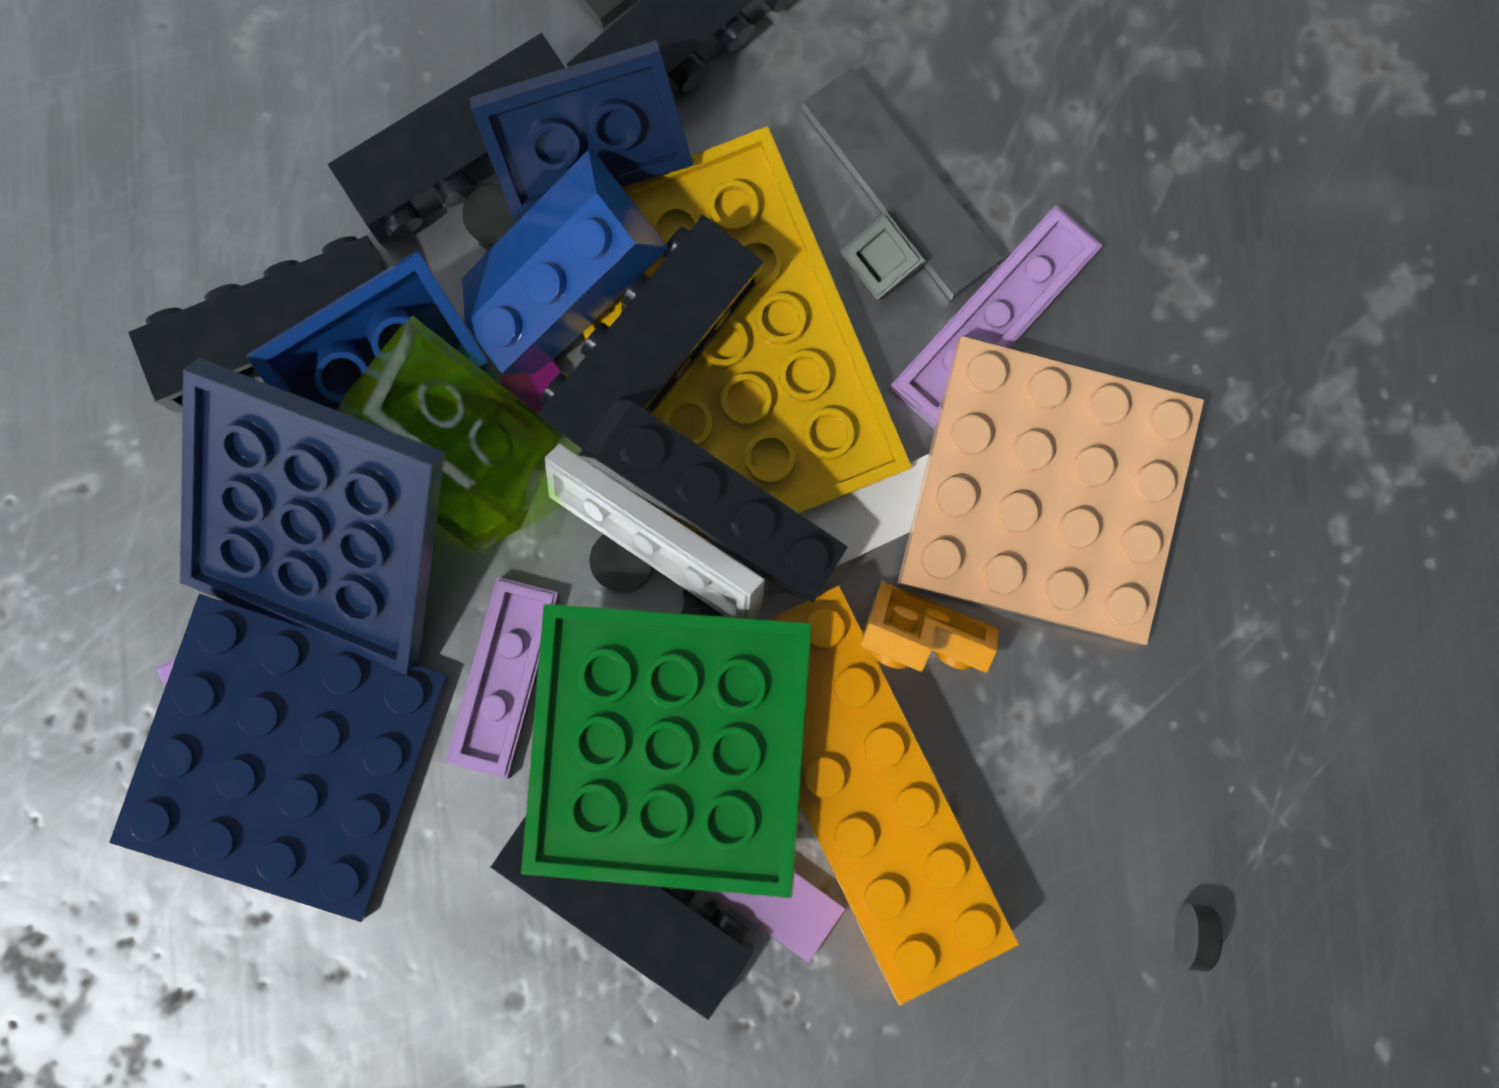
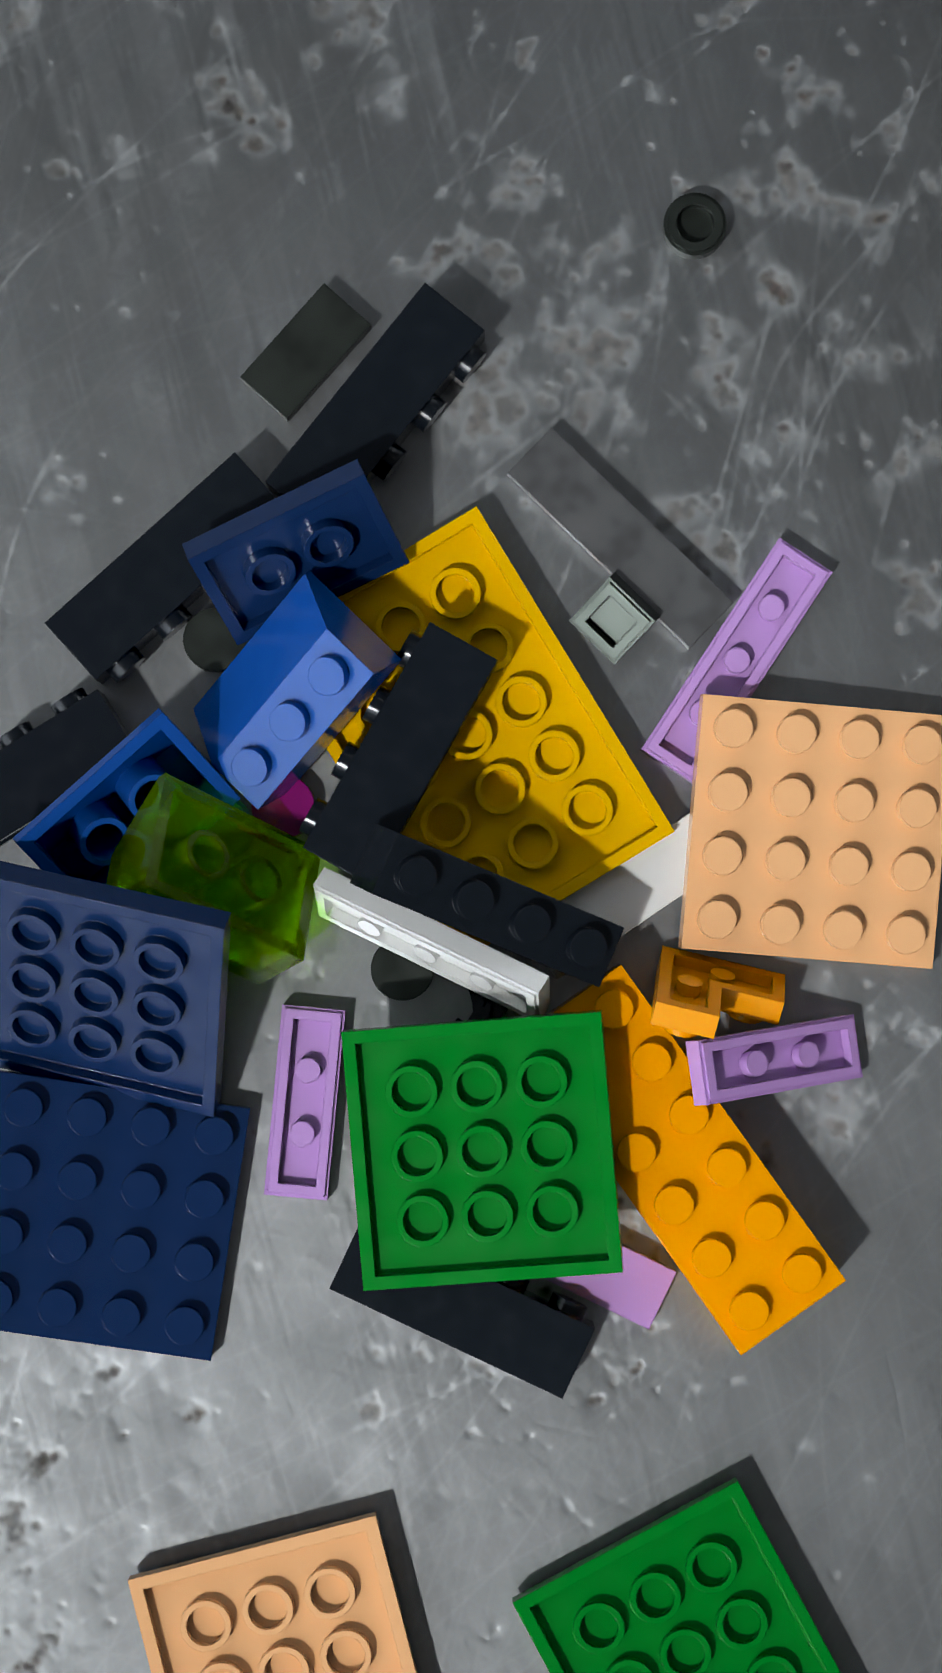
camera: 10 degrees left, 5 degrees up
none -> lavender tile [685,1014,863,1106]

